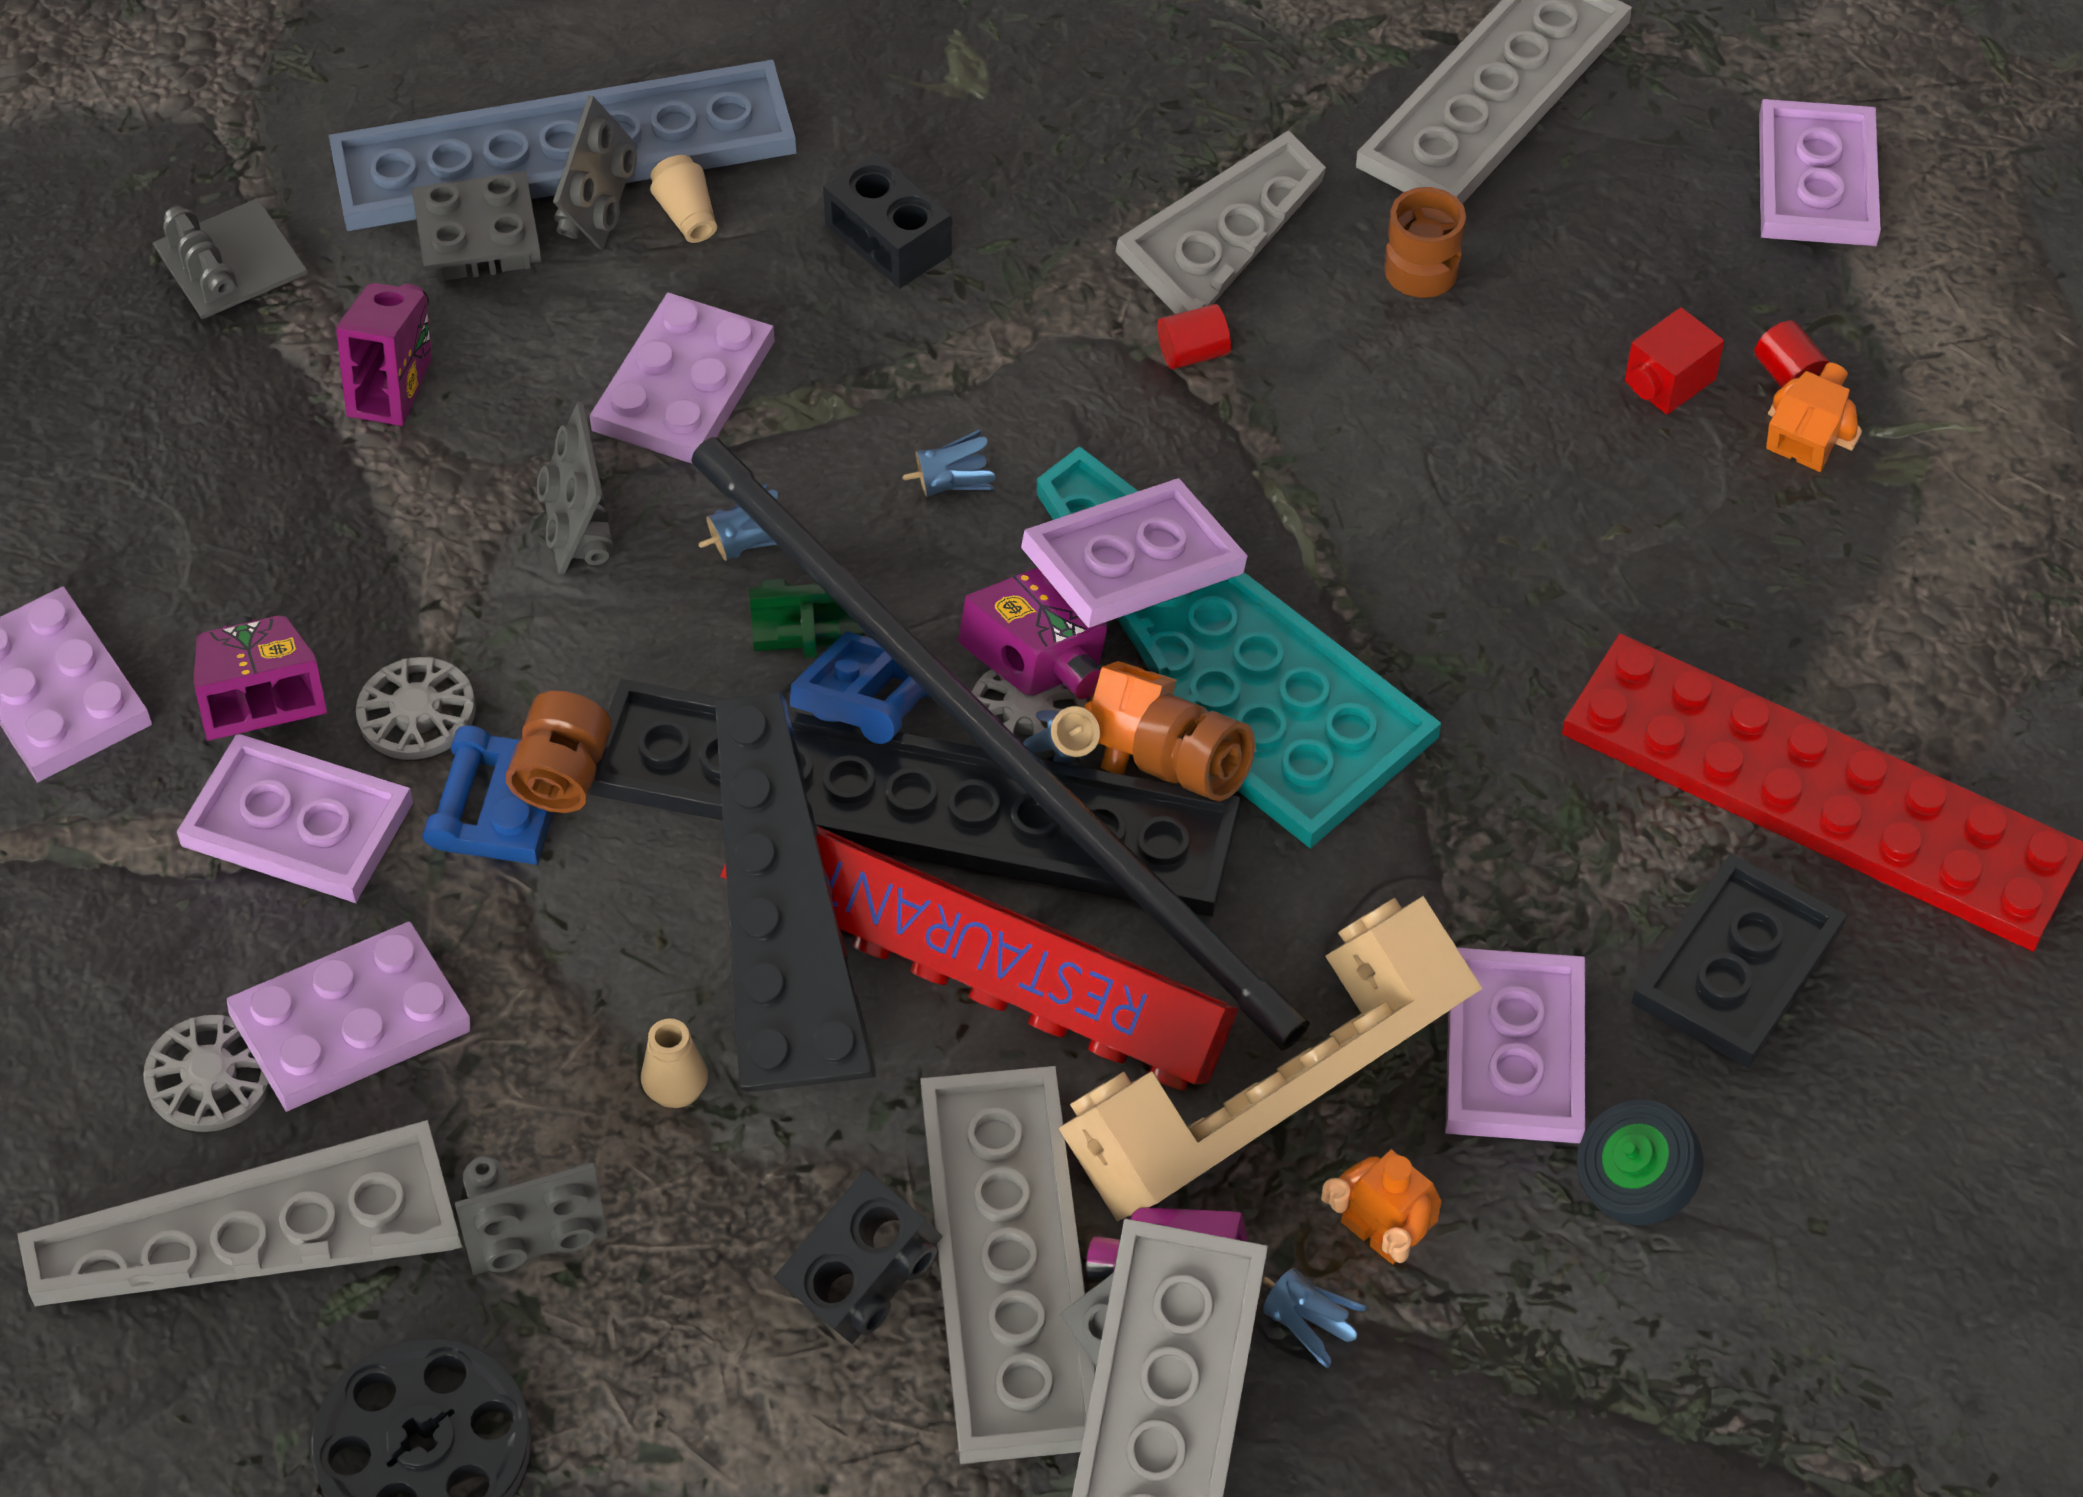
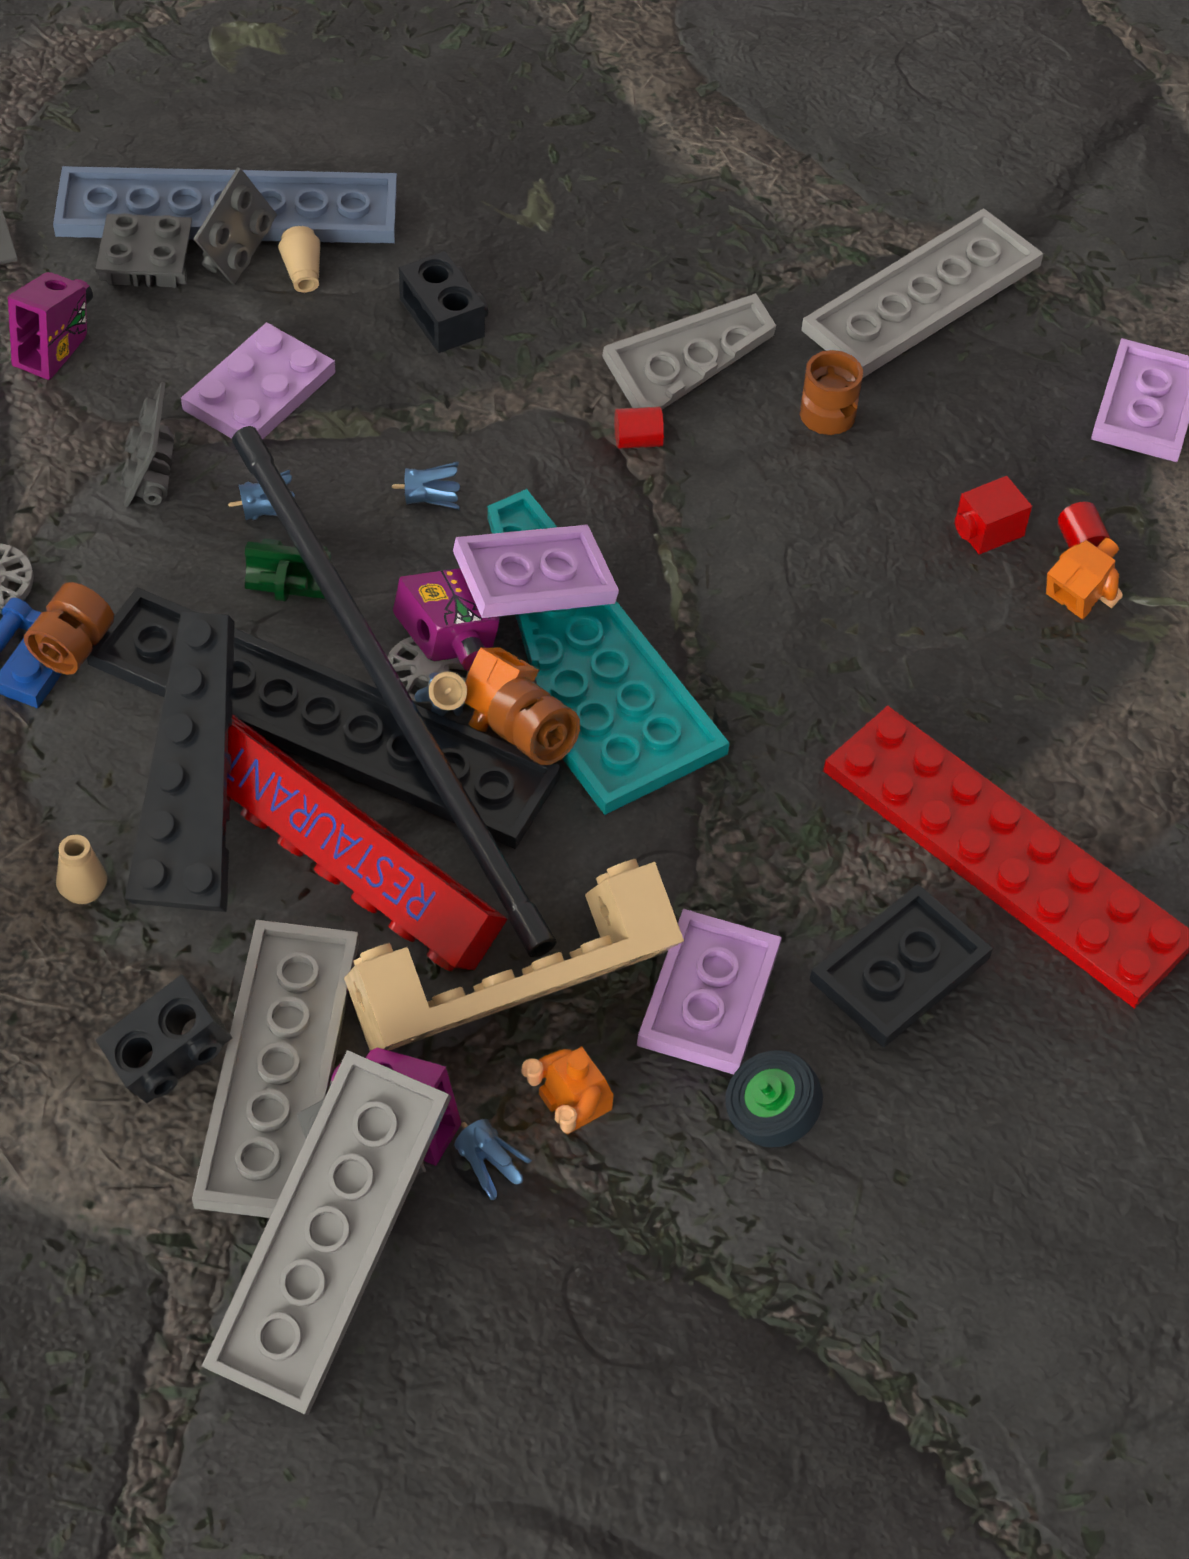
camera: 10 degrees right, 0 degrees up
blue plate [790,631,930,744] -> none

